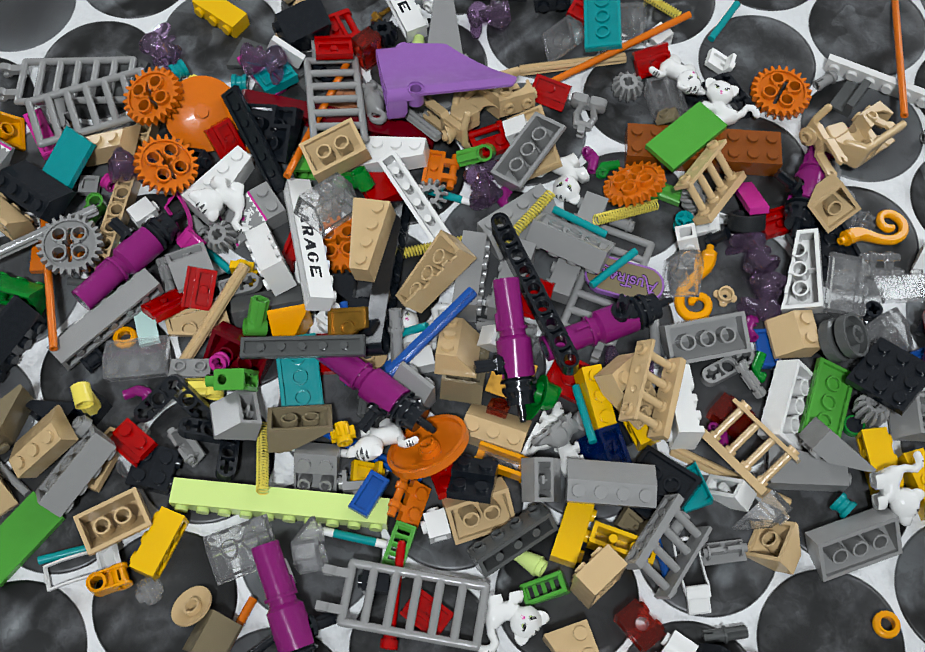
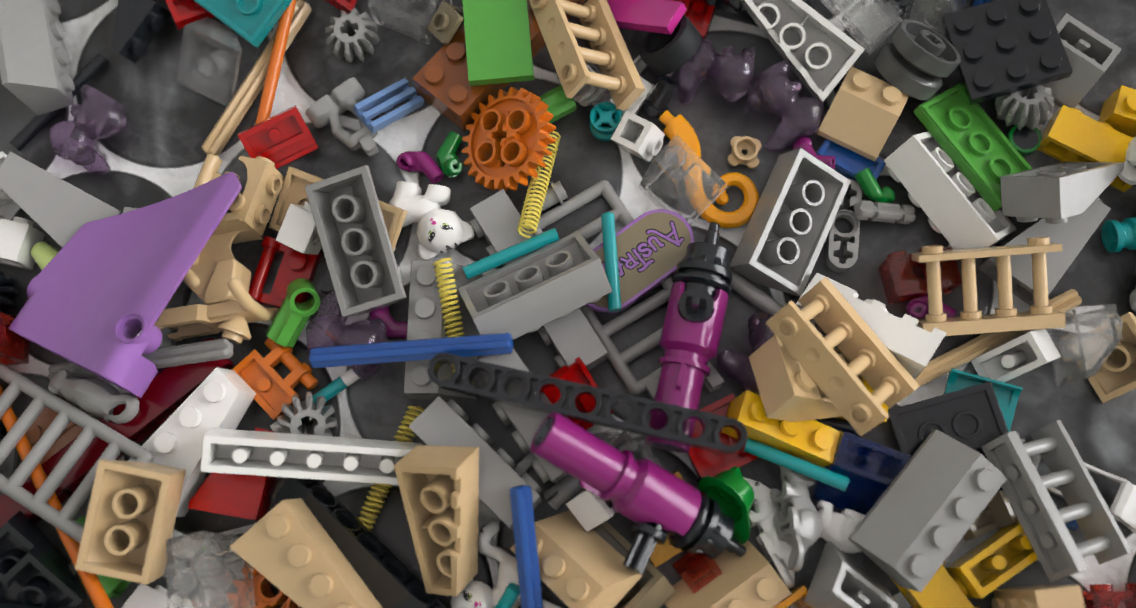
camera: 50 degrees left, 10 degrees up
green piece [336,166,375,192] -> none
light grey hinge [700,539,748,566] -> none
none -> blue axle [309,333,513,368]
none -> medium blue tile [353,78,424,134]

